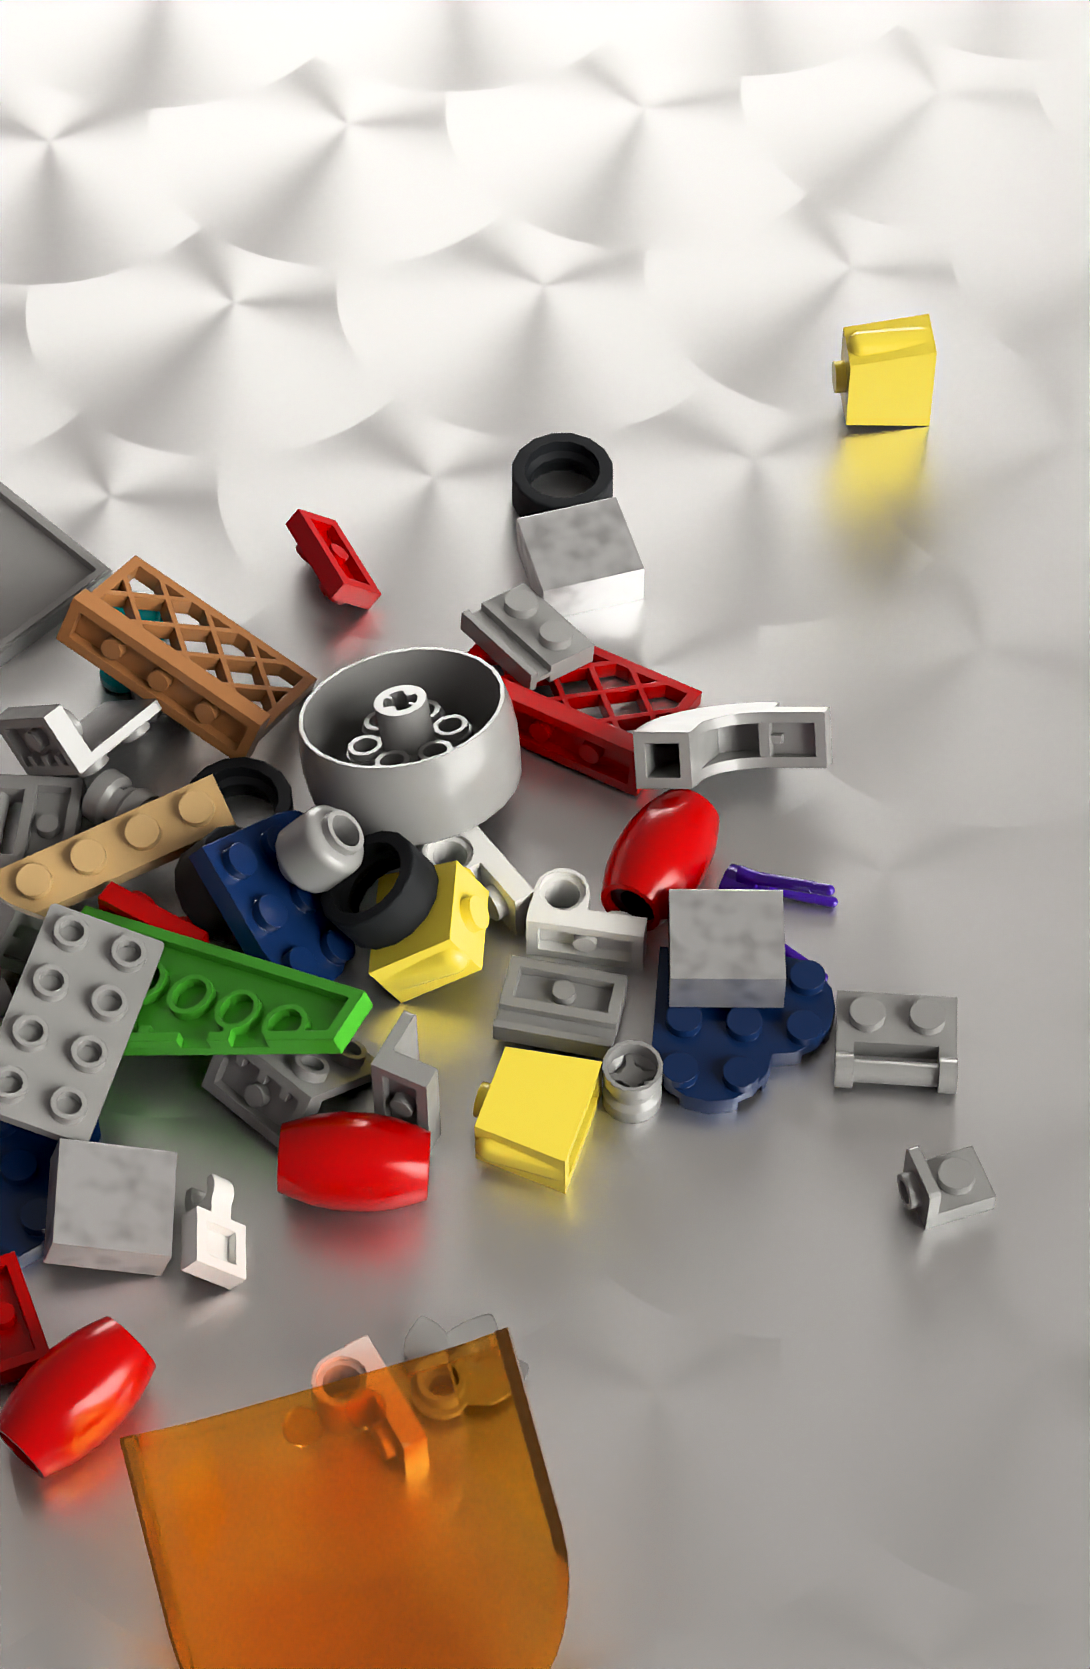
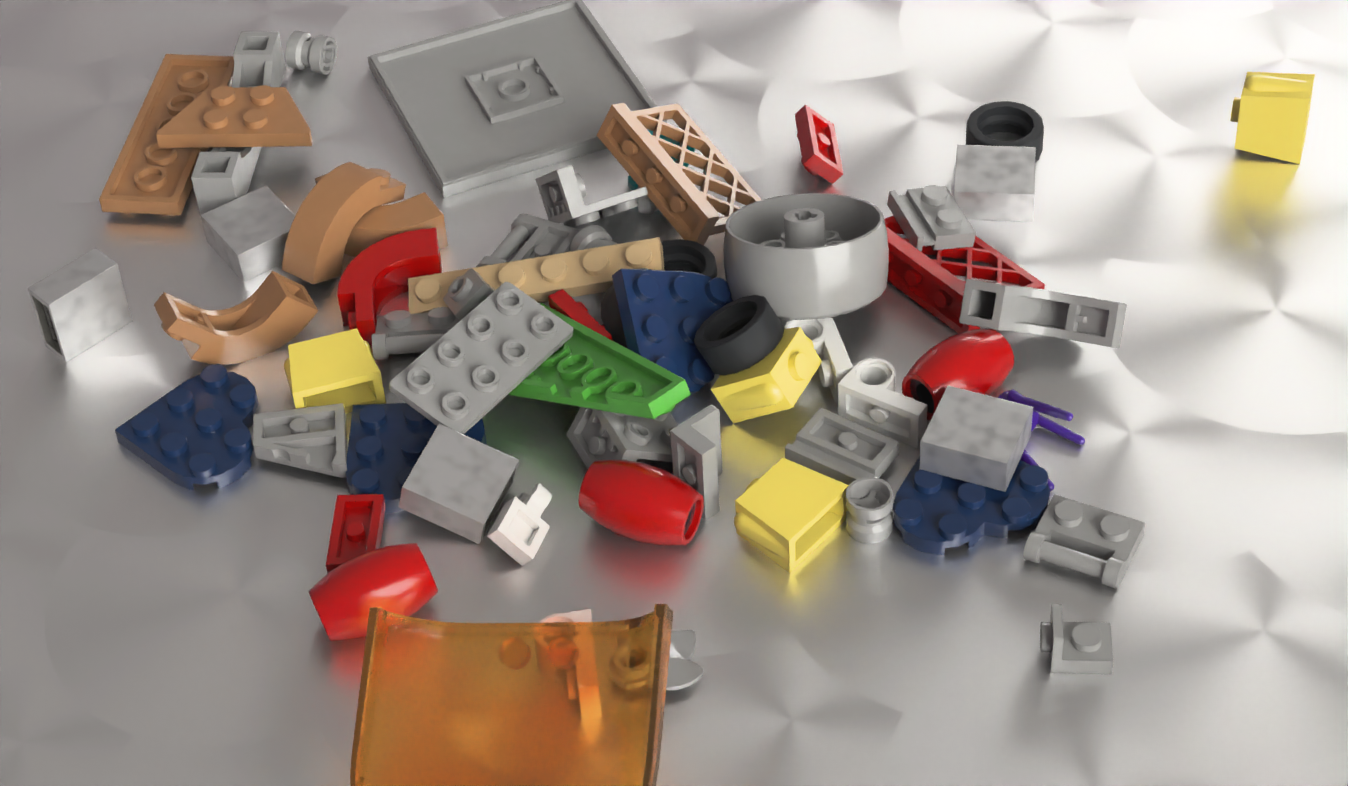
camera: 25 degrees right, 10 degrees down
light grey head [275,805,364,894] -> none

